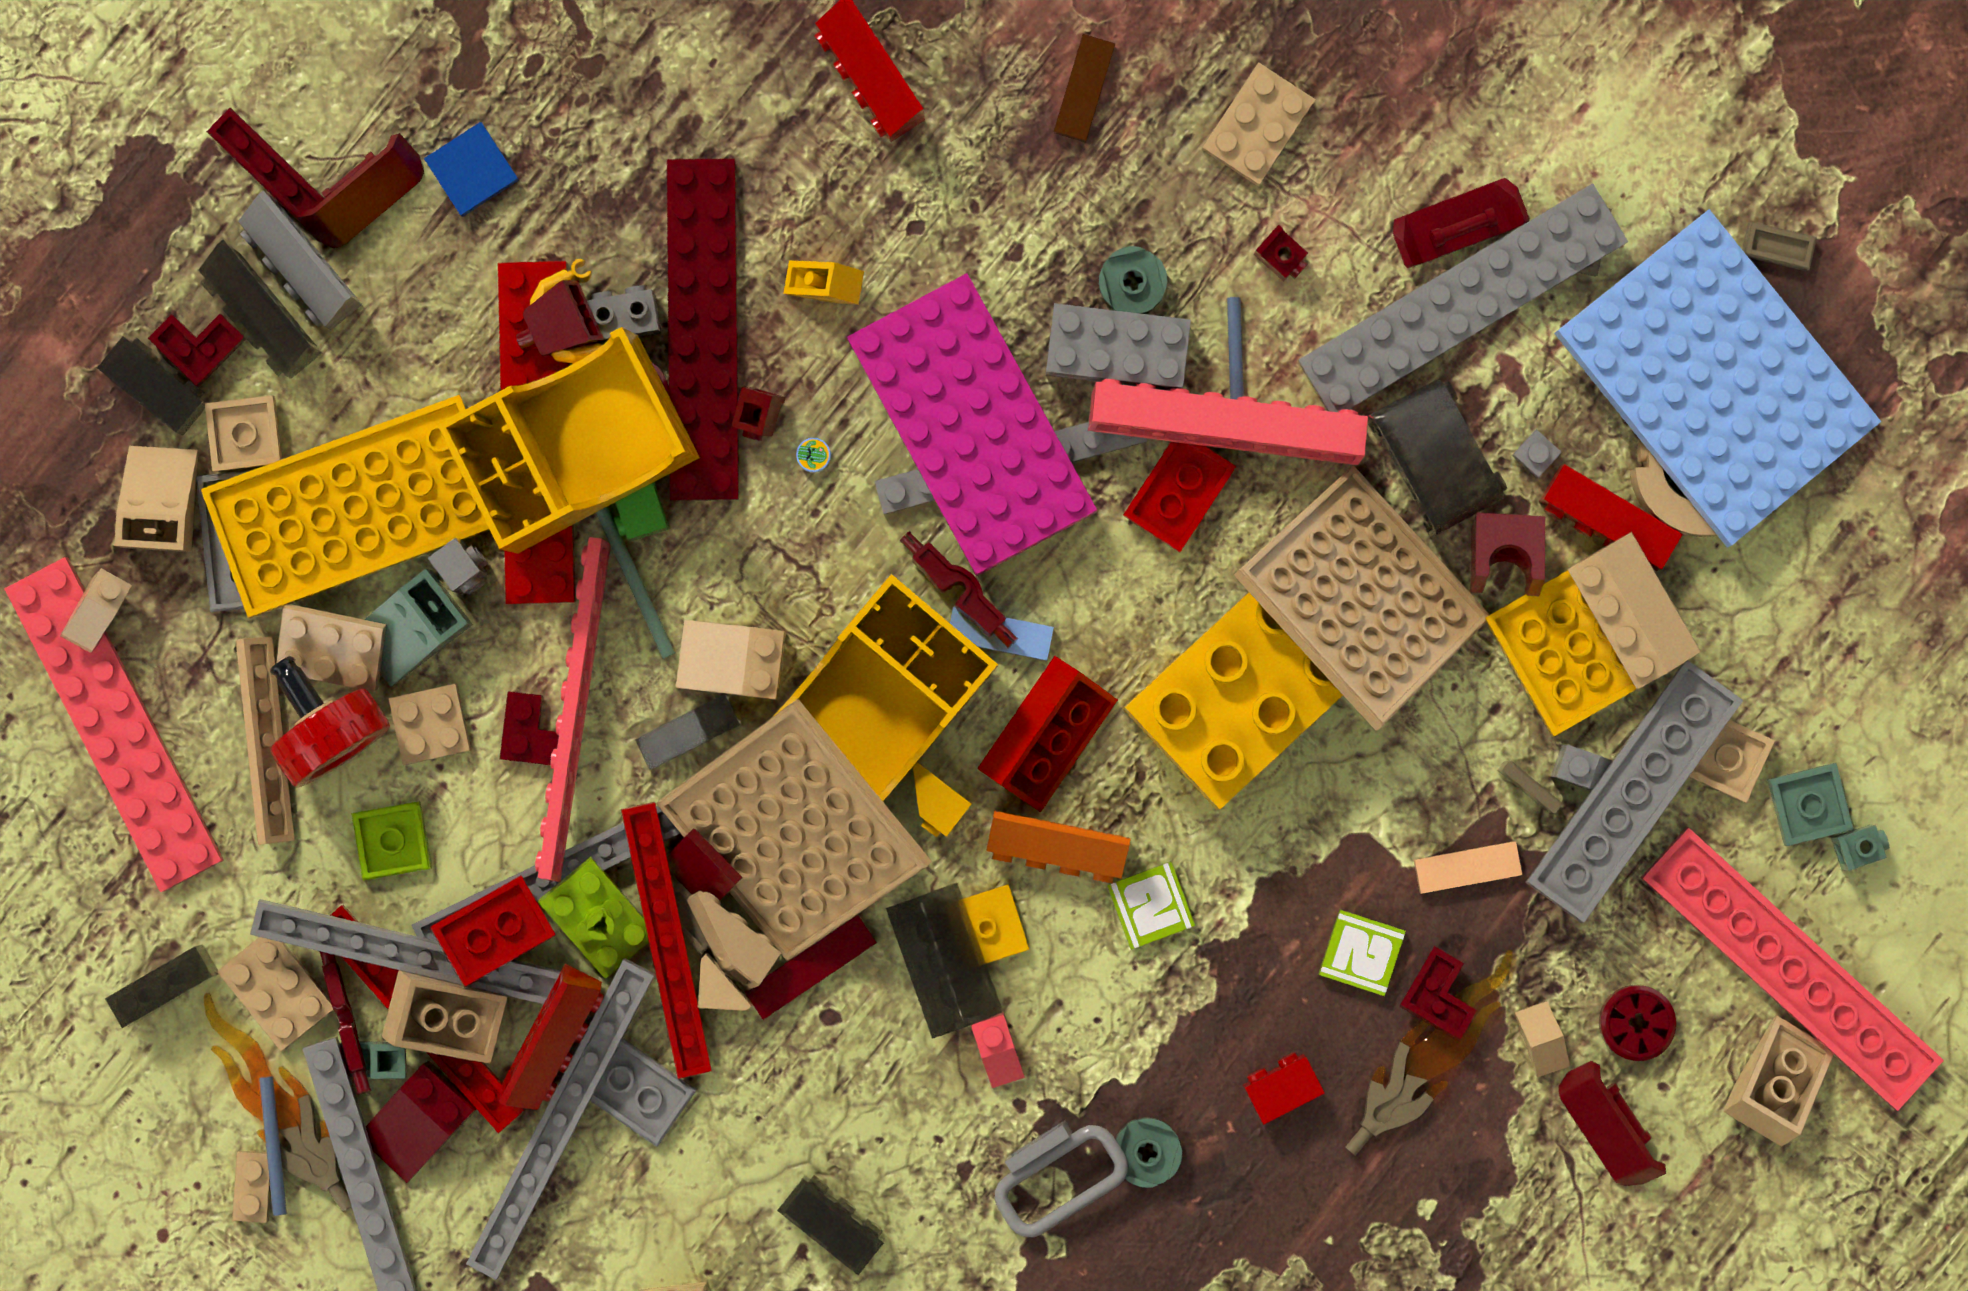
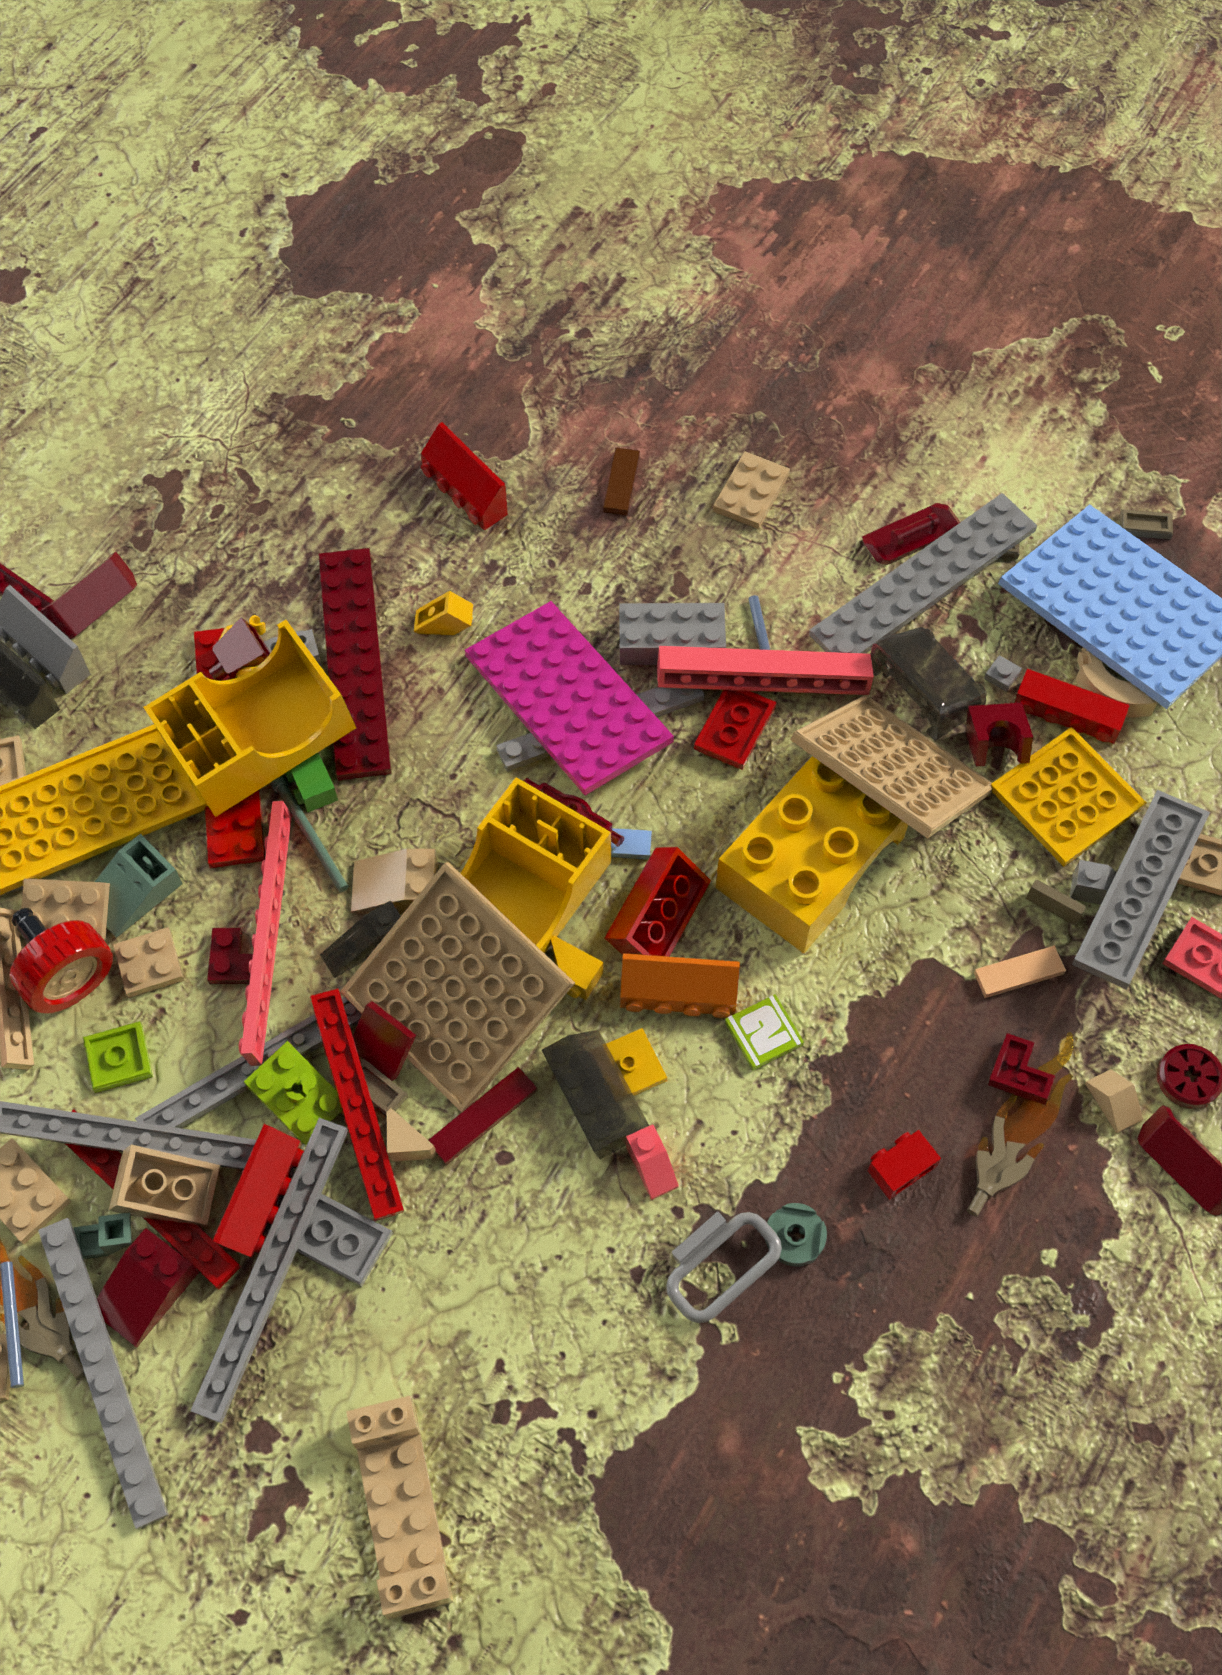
camera: 10 degrees left, 25 degrees down
dark red piece [319,951,372,1095] -> none
blue tile [424,122,519,217] -> none
light grey brick [428,537,489,595] -> none
red plate [430,875,556,988] -> none
tan slope [687,891,781,990] -> none
dark red brick [732,387,786,441] -> none
clear smoke brick [777,1175,885,1275] -> none
tile [796,438,831,473] -> none
sand green plate [1099,246,1167,314] -> none
dark red brick [1253,225,1308,282] -> none
tile [1318,909,1406,996] -> none
tan slope [1568,532,1701,690] -> none

